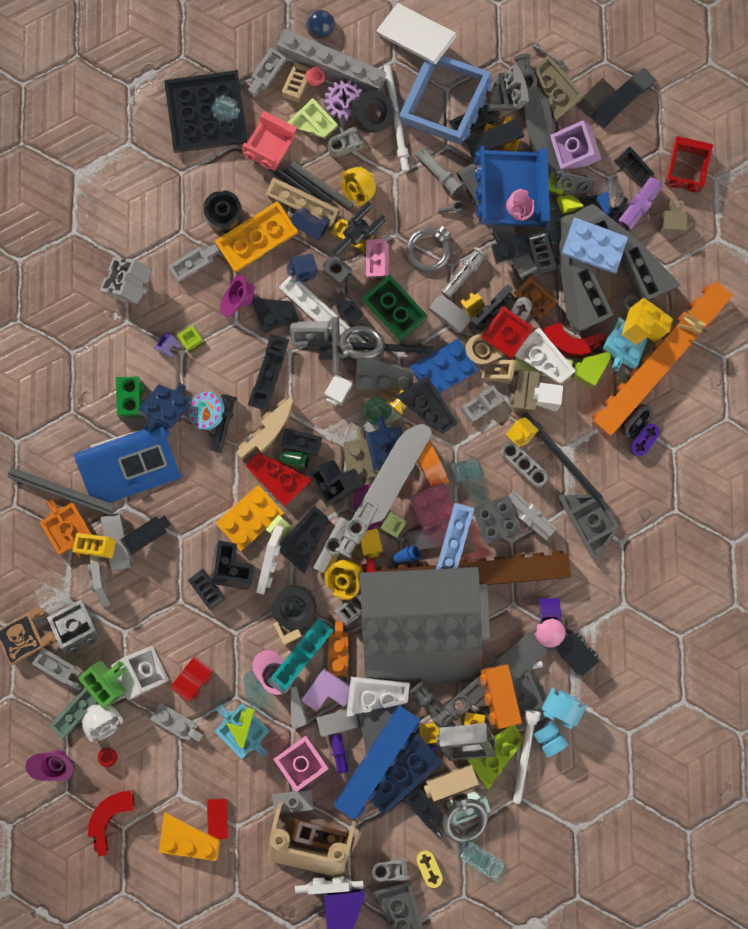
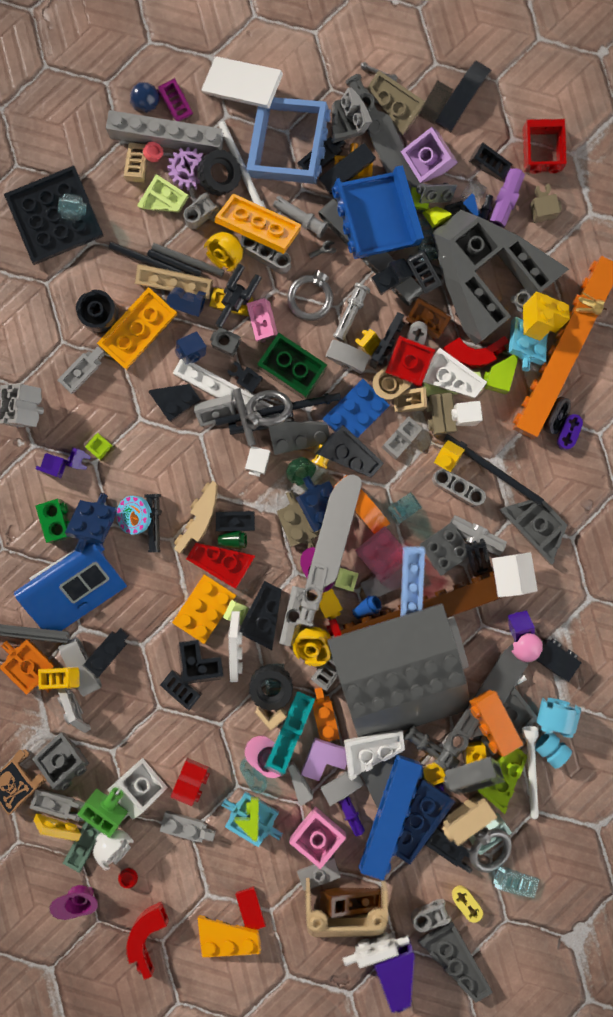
camera: 10 degrees left, 5 degrees up
magenta piece [220,274,256,317] -> none
coral panel [242,111,297,171] -> none
light grey hinge [248,47,287,98] -> none
black slope [248,334,289,411] -> none
black brick [308,460,364,507] -> none
bright pink hair [506,189,534,221] -> none
light blue plate [561,217,628,274] -> none
none -> yellow wing [34,813,81,842]
none -> dark purple panel [35,453,67,478]
none -> magenta slope [158,78,193,122]
none -> light orange plate [215,194,302,254]
none -> light grey beam [240,235,291,274]
none -> black tile [465,538,492,577]
none -> white slope [492,552,537,597]

